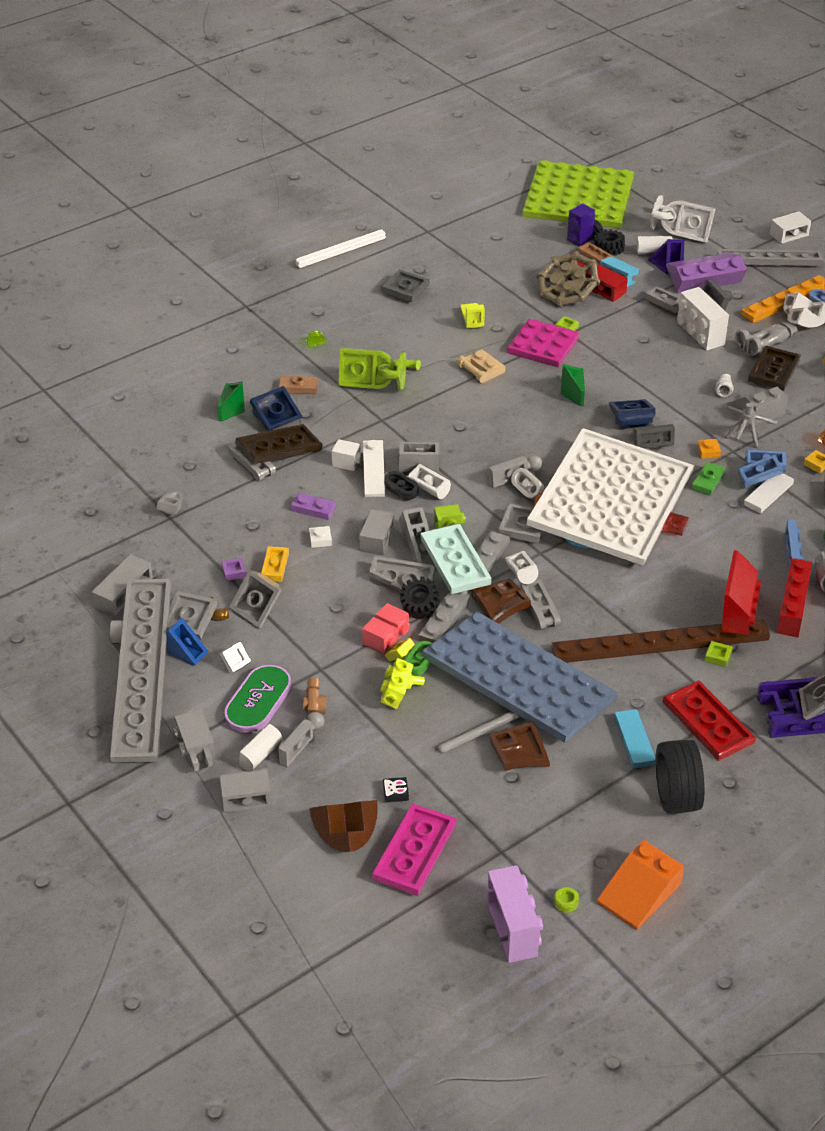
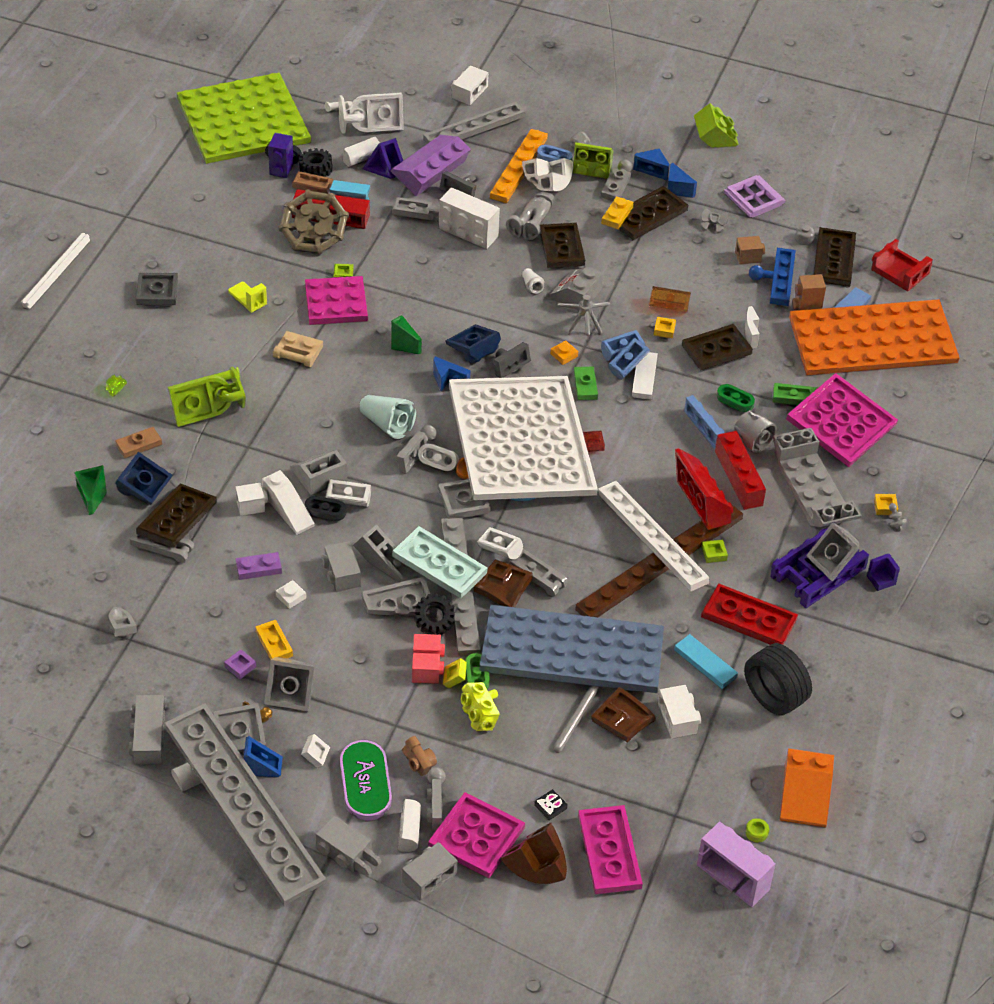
camera: 35 degrees left, 5 degrees up
lime brick [434,504,465,529] -> none
none -> light aqua cone [360,395,416,439]
none -> dark pink plate [428,792,525,878]
none -> blue slope [433,356,471,391]
none -> white plate [598,481,709,591]
none -> white brick [658,685,701,738]

